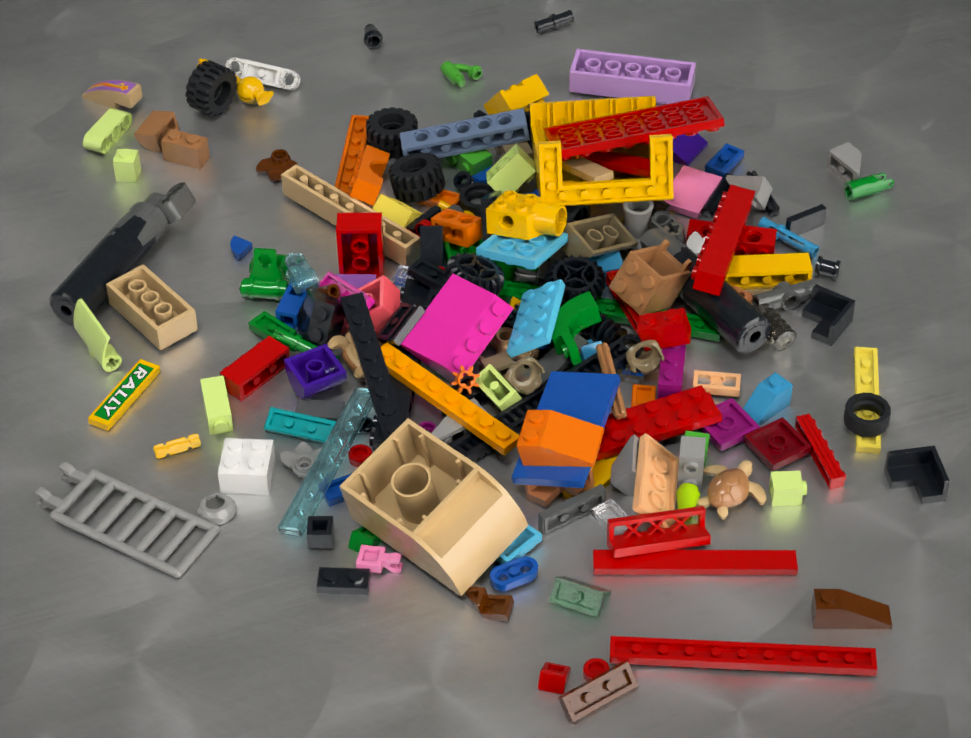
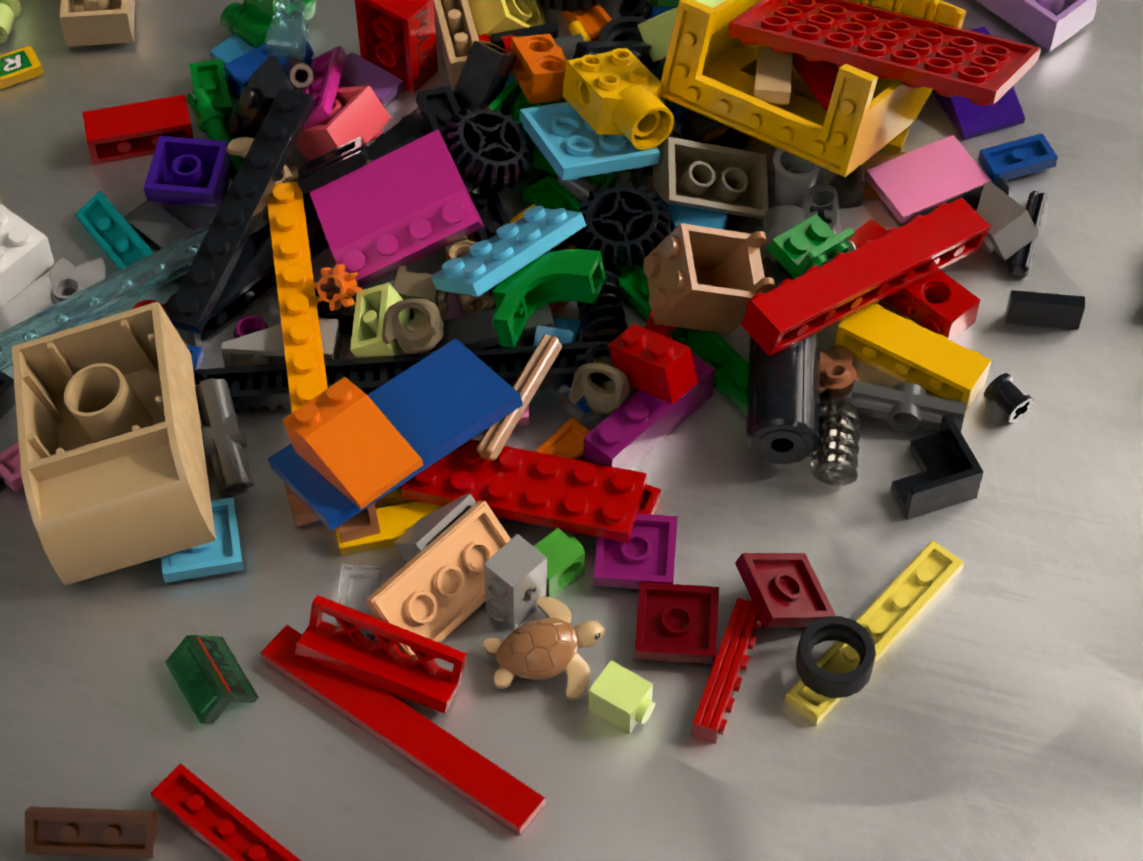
camera: 35 degrees right, 10 degrees up
yellowish green brick [200,375,234,435] -> none
reddish brown slope [465,587,514,622] -> none
blue plate [490,556,538,591] -> none
dark grey tile [538,484,606,535] -> none
red slope [538,662,571,694] -> none
red tile [583,658,610,681] -> none
lime cone [676,483,700,522] -> none
light nougat piece [693,370,741,397] -> none
dark azure slope [743,372,793,426] -> none
dark azure pin [758,217,820,258] -> none
black panel [884,445,950,504] -> none
none -> dark azure tile [210,34,254,70]
none -> dark red plate [735,553,836,627]
none -> green bracket [766,214,855,279]

